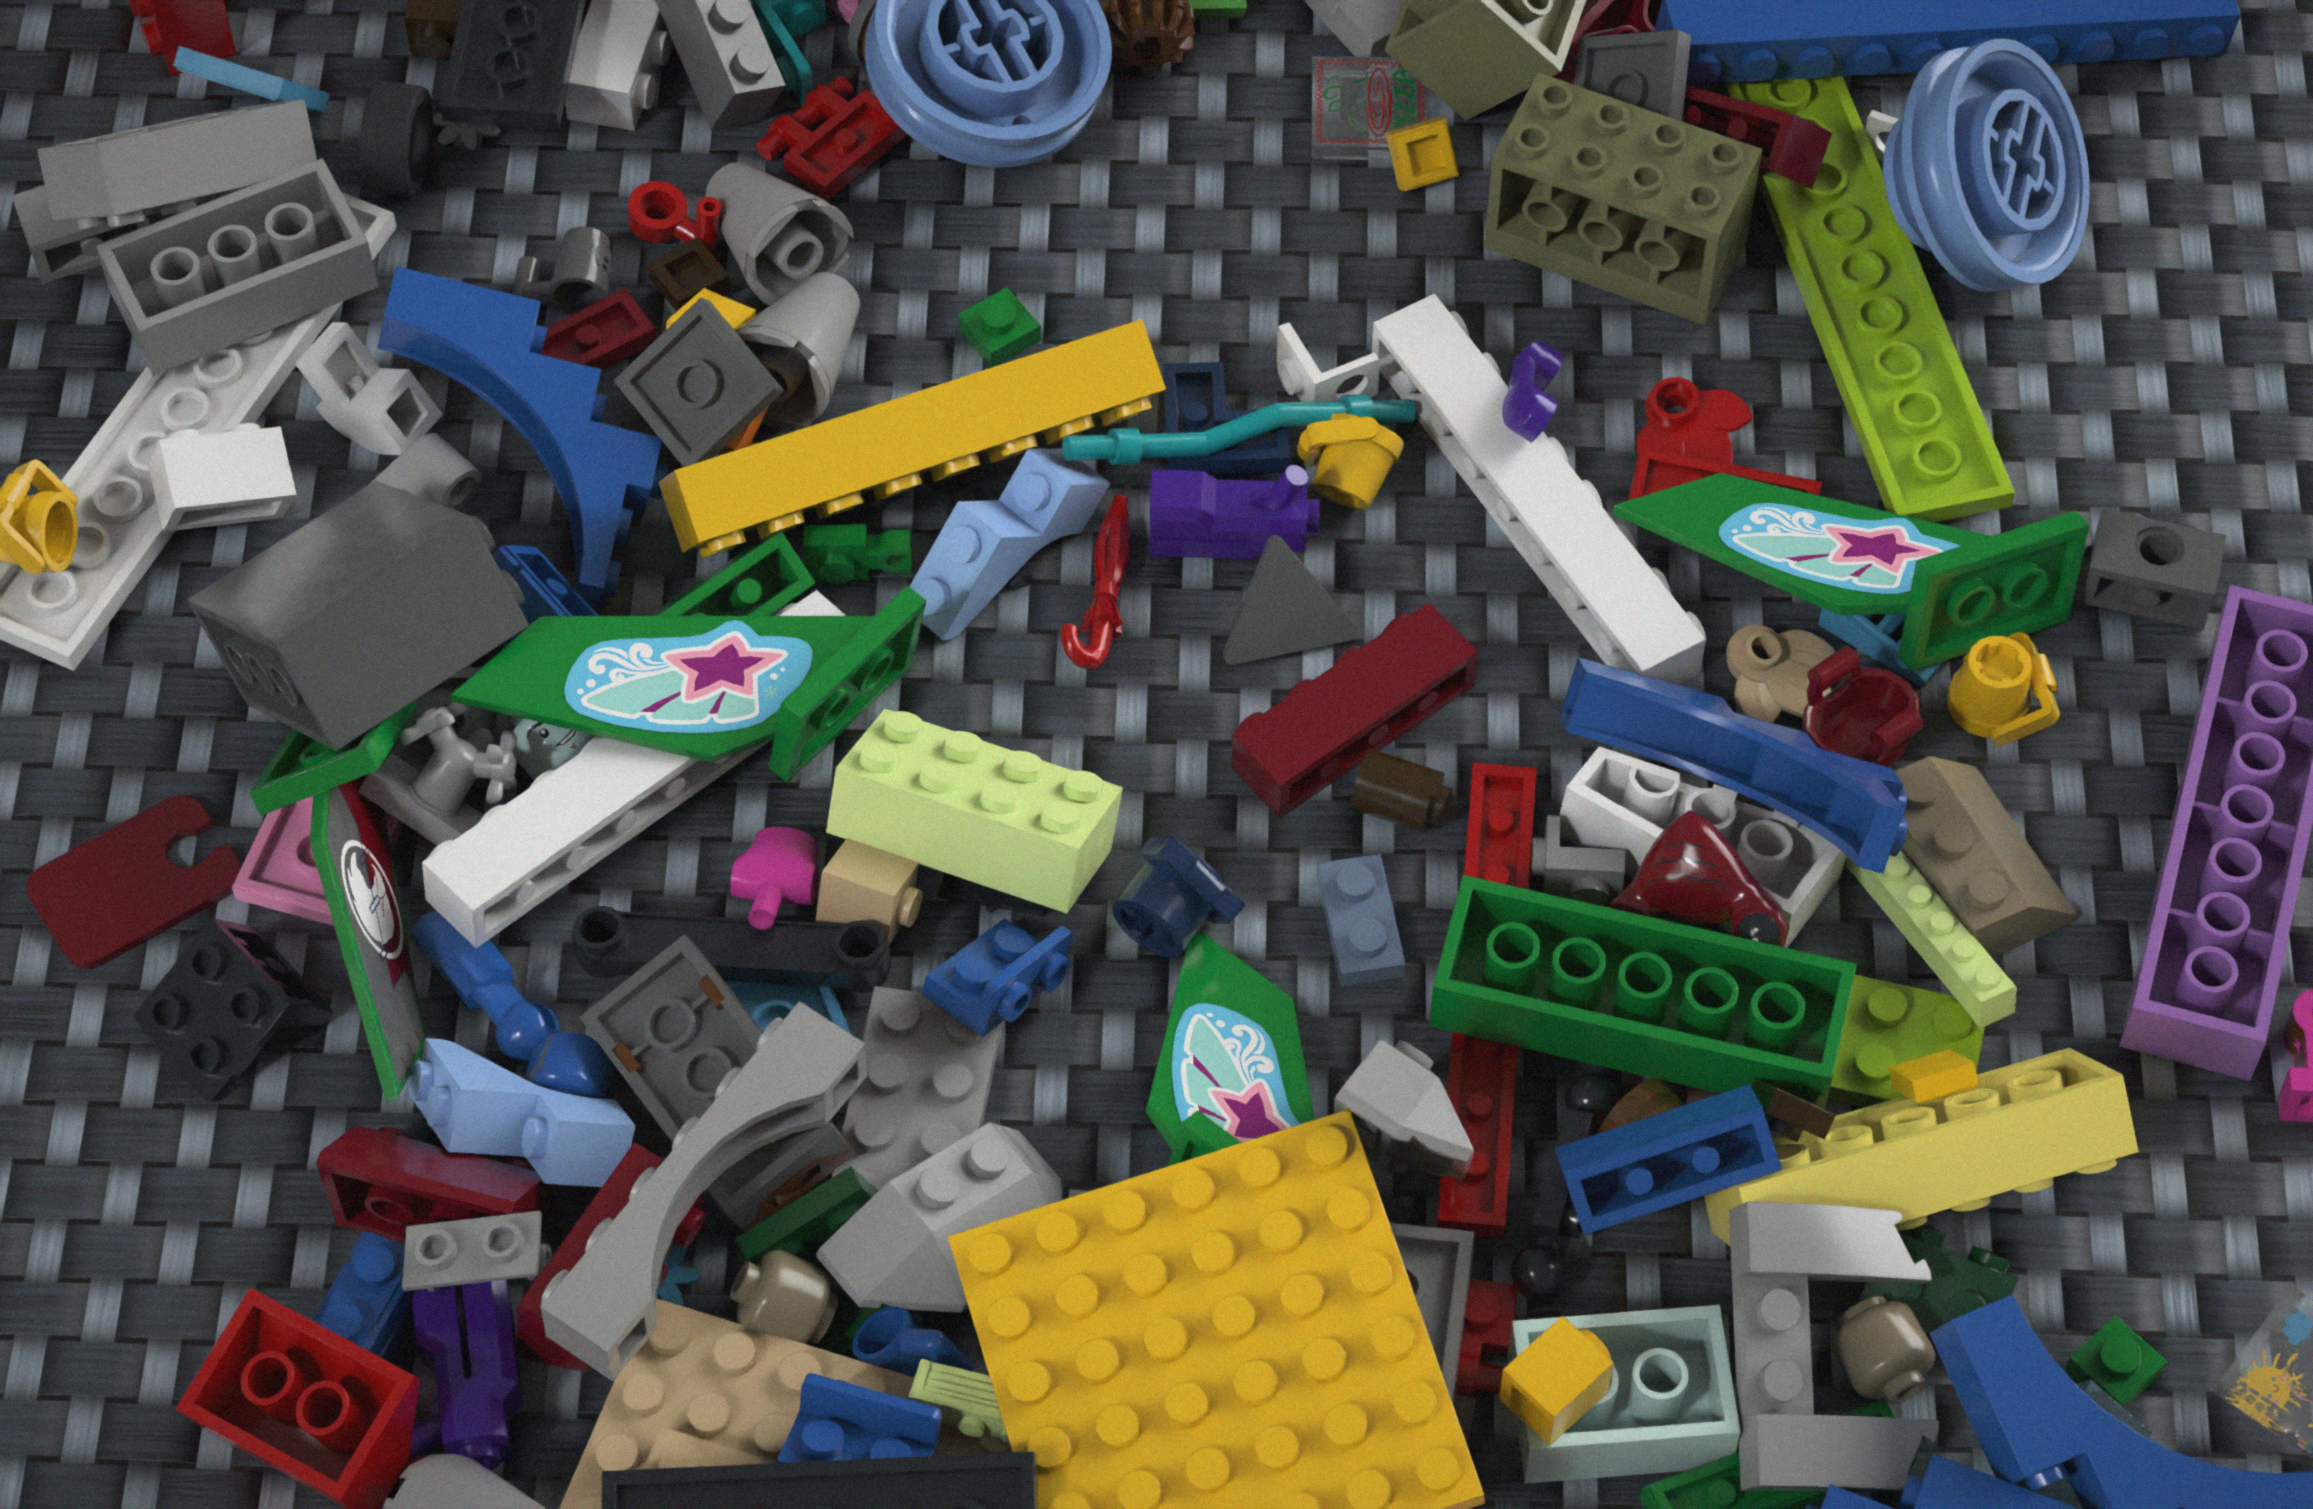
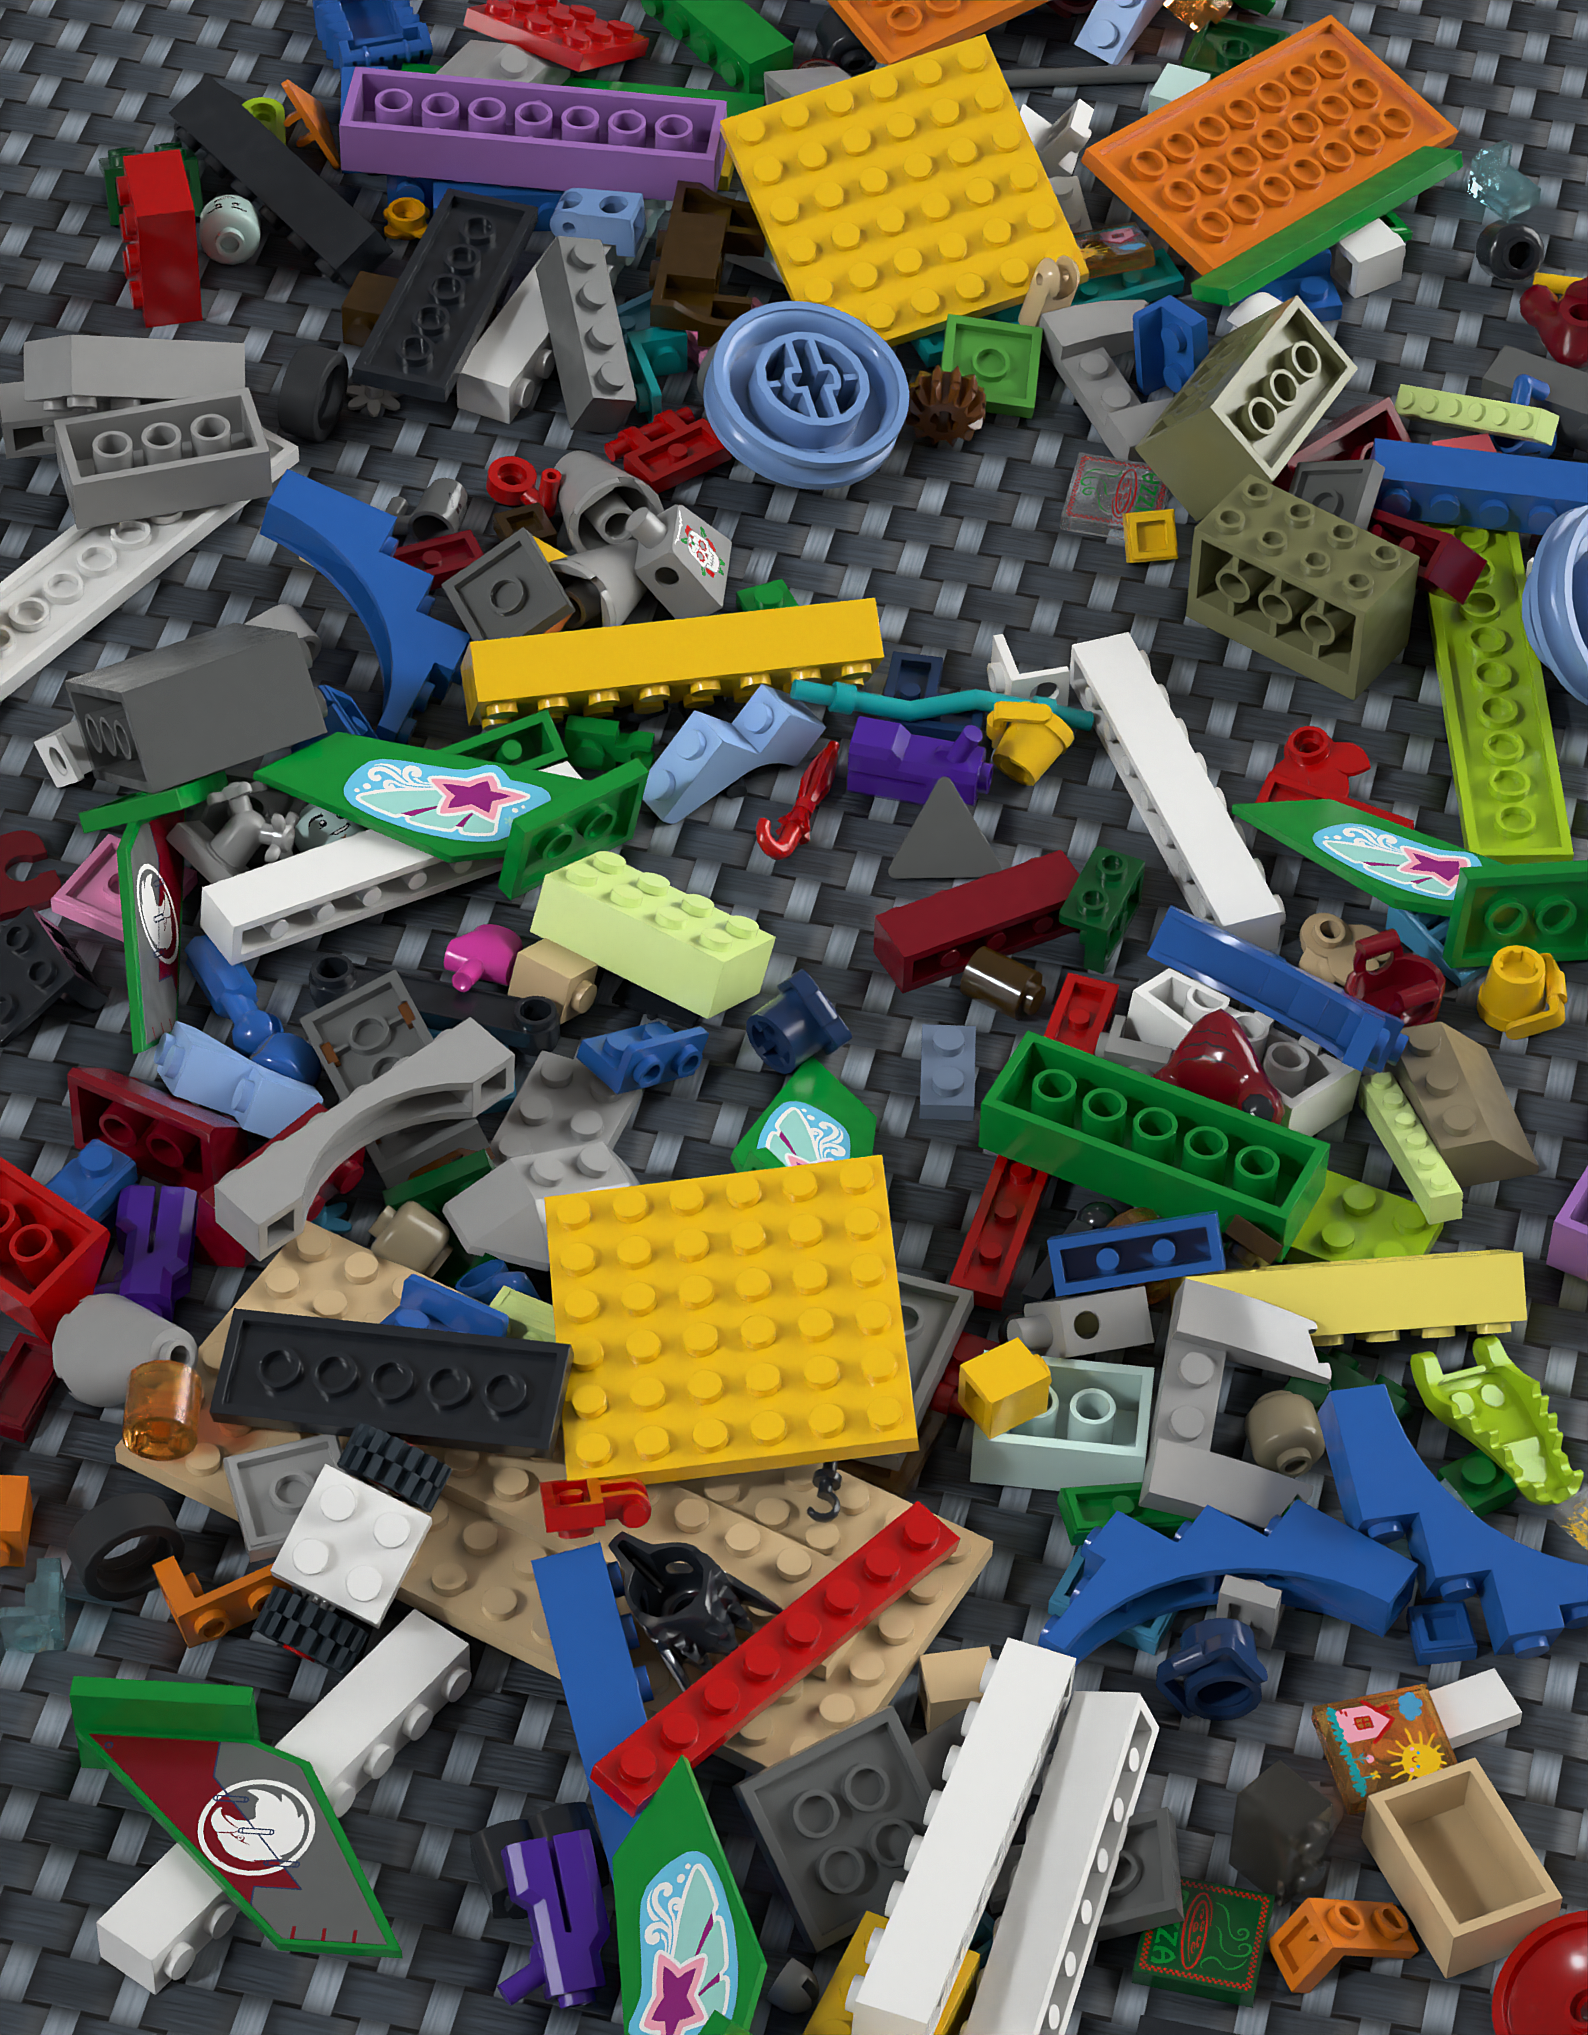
camera: 10 degrees right, 10 degrees down
white brick [148,423,296,532] -> none
dark azure tile [173,46,330,115] -> none
white brick [295,322,443,456] -> none
light grey hinge [402,1211,552,1292] -> none
light grey wedge [1334,1039,1474,1179] -> none
dark purple bar [1502,340,1564,443] -> none
yellow tile [1888,1049,1979,1104] -> none
none -> white bracket [34,720,92,788]
none -> light grey torso [625,505,732,619]
none -> light grey torso [1007,1286,1154,1358]
none -> dark green bracket [1059,846,1145,974]
none -> lime animal [1410,1334,1584,1506]

